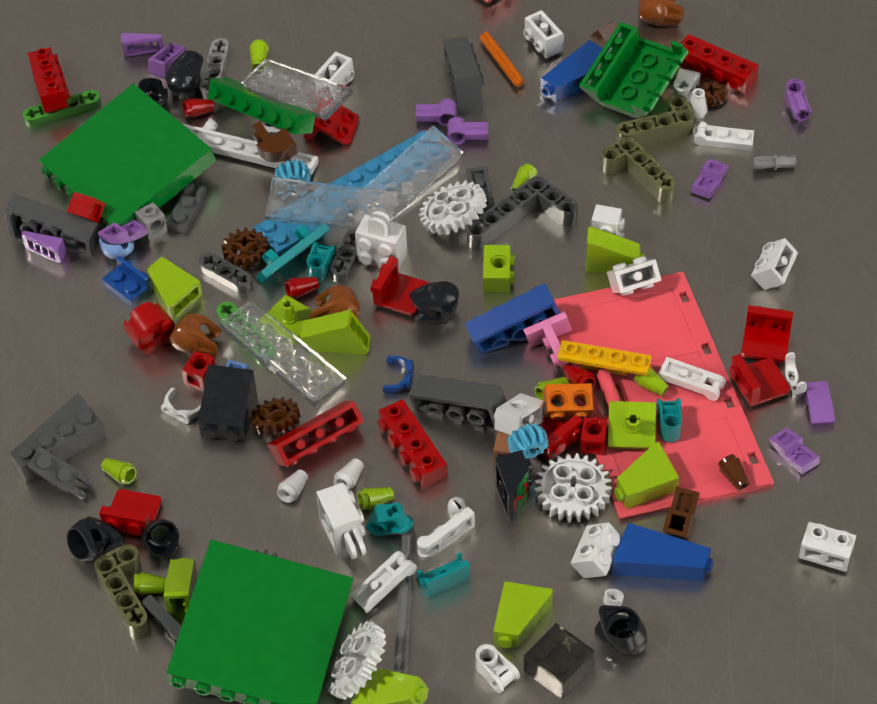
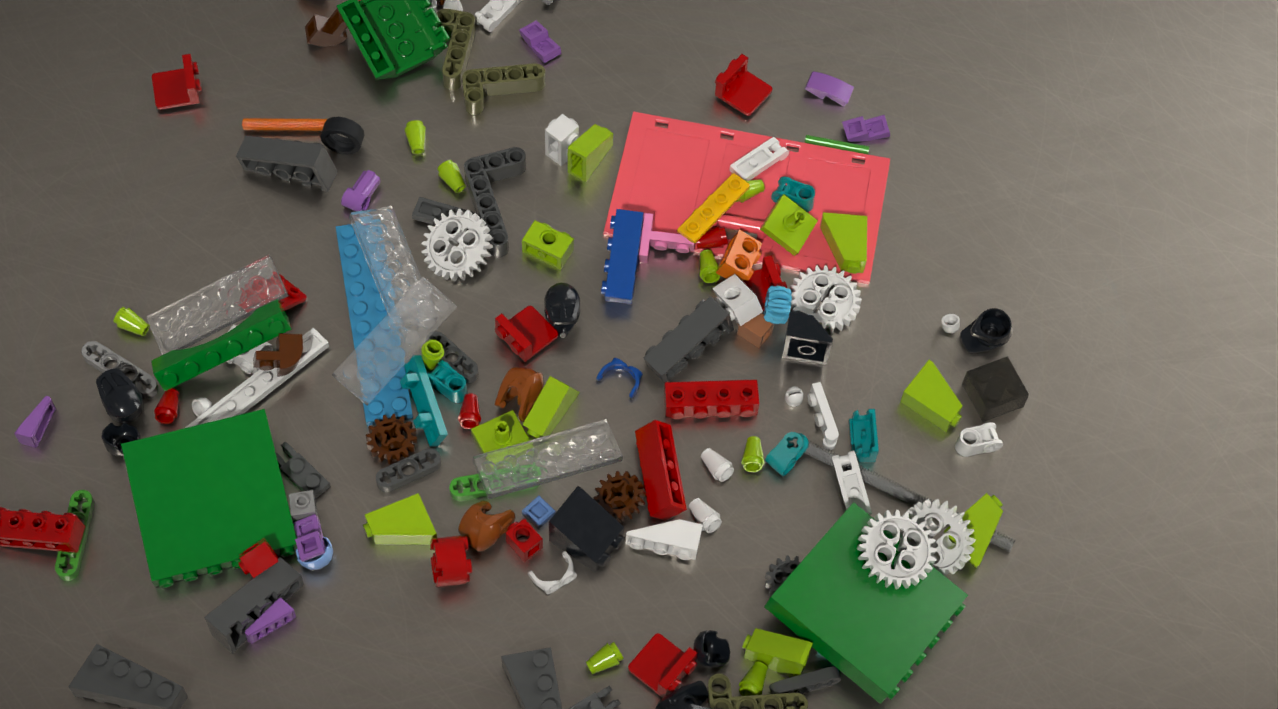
camera: 70 degrees left, 10 degrees up
blue bracket [102,256,151,307] -> none
medium lavender slope [148,43,187,78] -> none
medium azure gear [275,159,311,193] -> none
white brick [313,52,354,100] -> none
white brick [316,482,366,559] -> none
white brick [355,211,407,269] -> none
medium lavender piece [416,99,457,126] -> none
white brick [523,10,564,59] -> none
blue slope [541,40,603,102] -> none
white brick [570,522,622,578] -> none
red brick [581,417,608,455] -> none
white brick [607,256,661,296] -> none
blue slope [611,523,714,581] -> none
reddish brown brick [663,486,700,538] -> none
reddish brown cone [718,454,750,491] -> none
red bracket [729,354,791,407] -> none
white brick [751,238,798,290] -> none
white cap [784,352,807,399] -> none
white brick [799,522,857,572] -> none
none -> black tyre [320,117,365,155]
none -> lime cone [404,120,426,154]
none -> lime cone [421,340,444,372]
none -> white slope [625,519,703,560]
none -> bright green bar [805,135,870,154]
none -> white gear [857,509,937,590]

